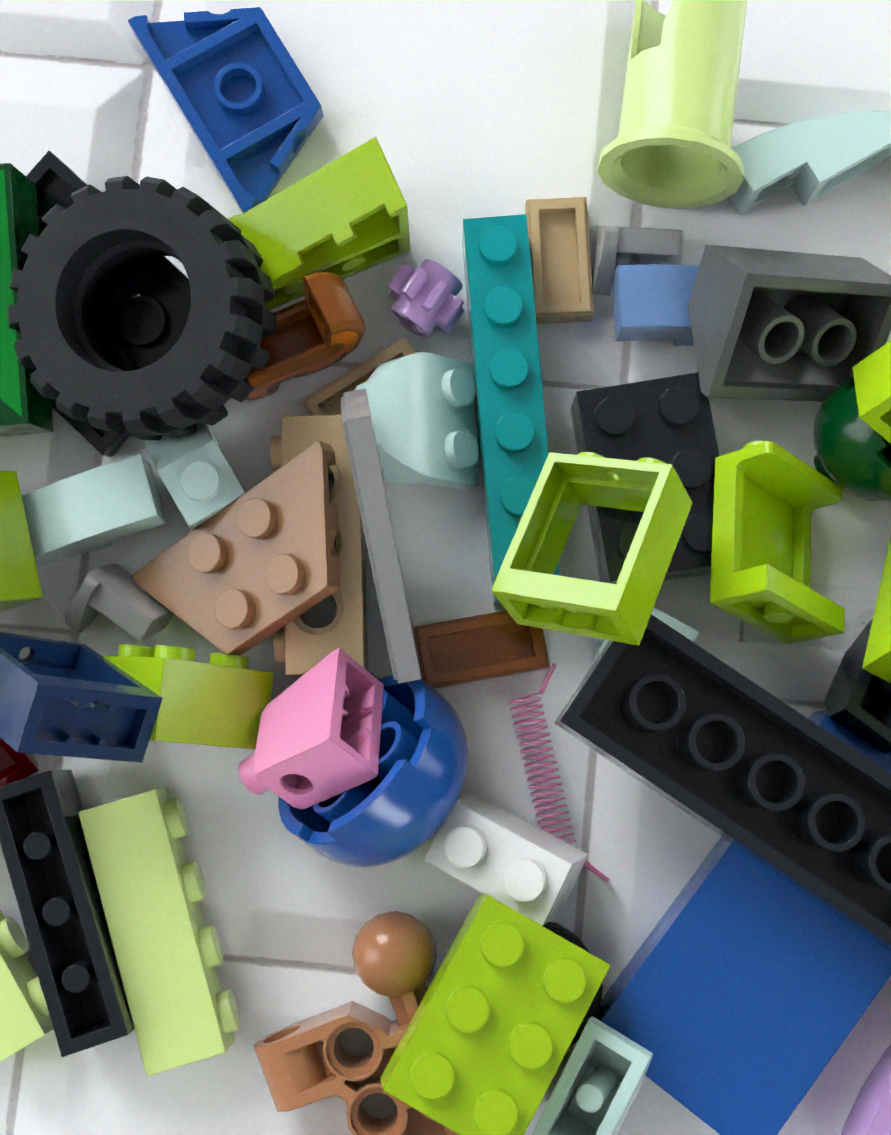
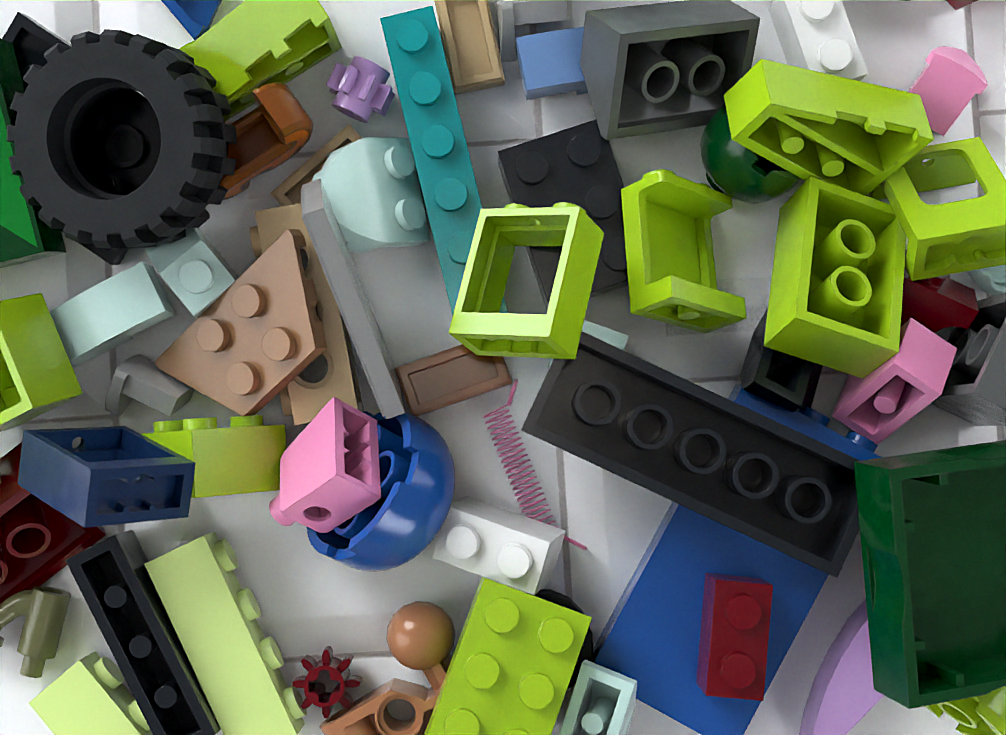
camera: 10 degrees left, 5 degrees up
none -> dark red gear [292,646,363,718]
none -> dark red brick [696,573,773,701]

